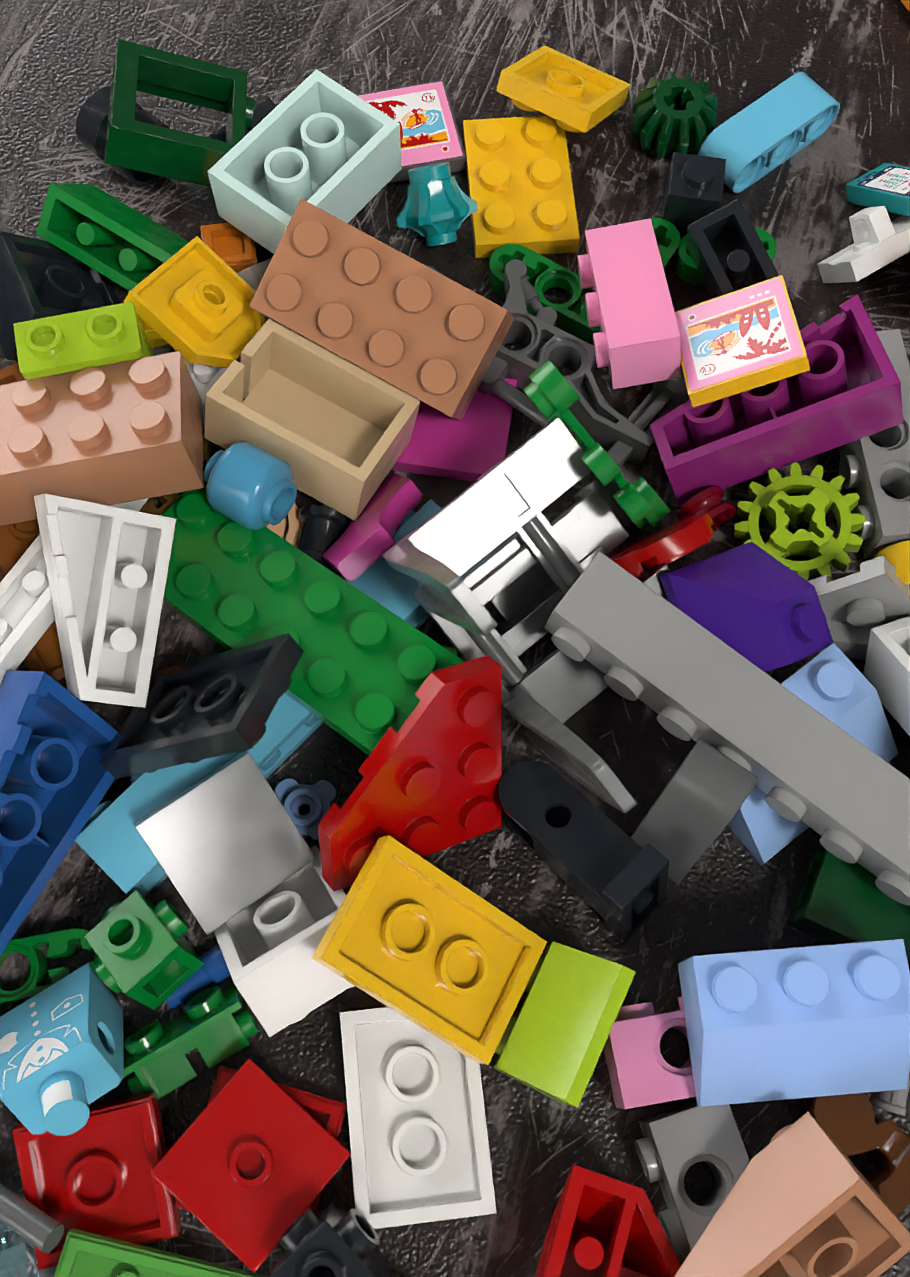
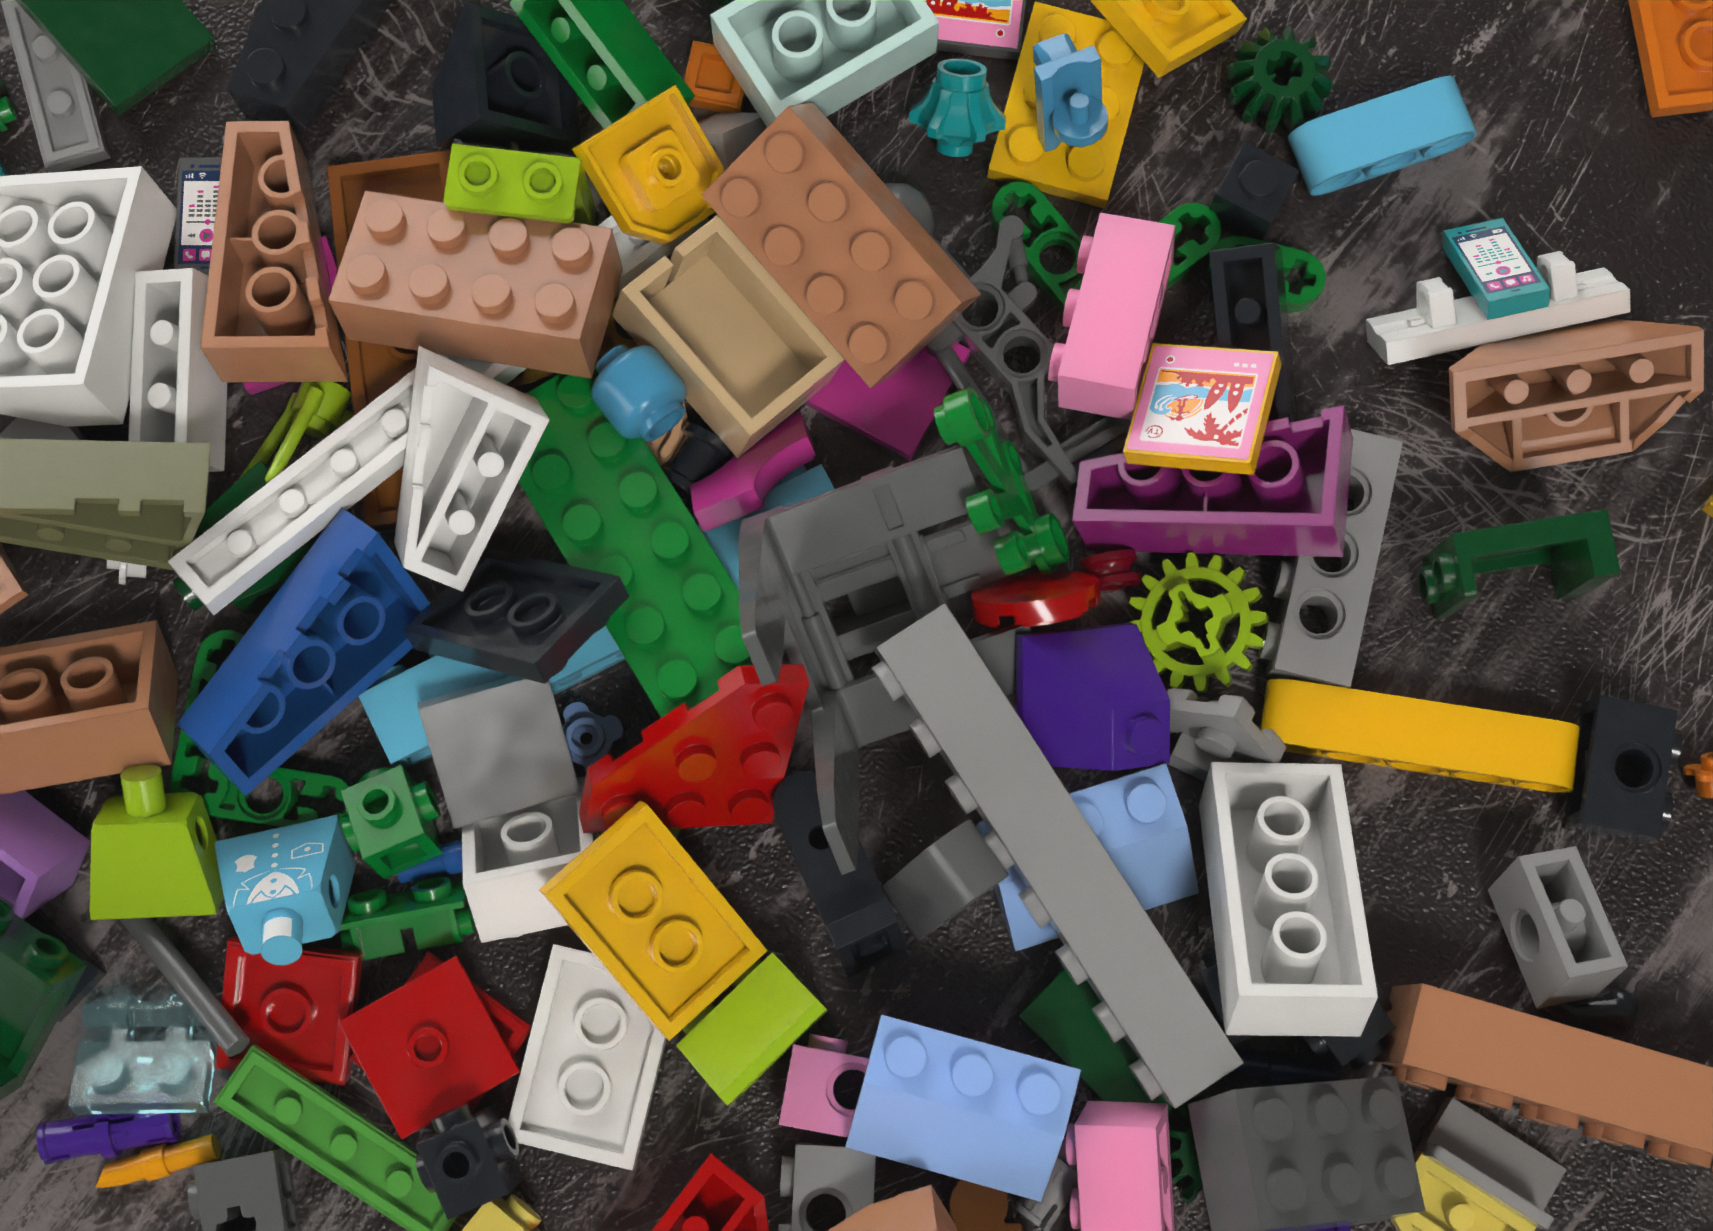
camera: 20 degrees right, 10 degrees up
none -> dark azure hips [1033,33,1108,152]

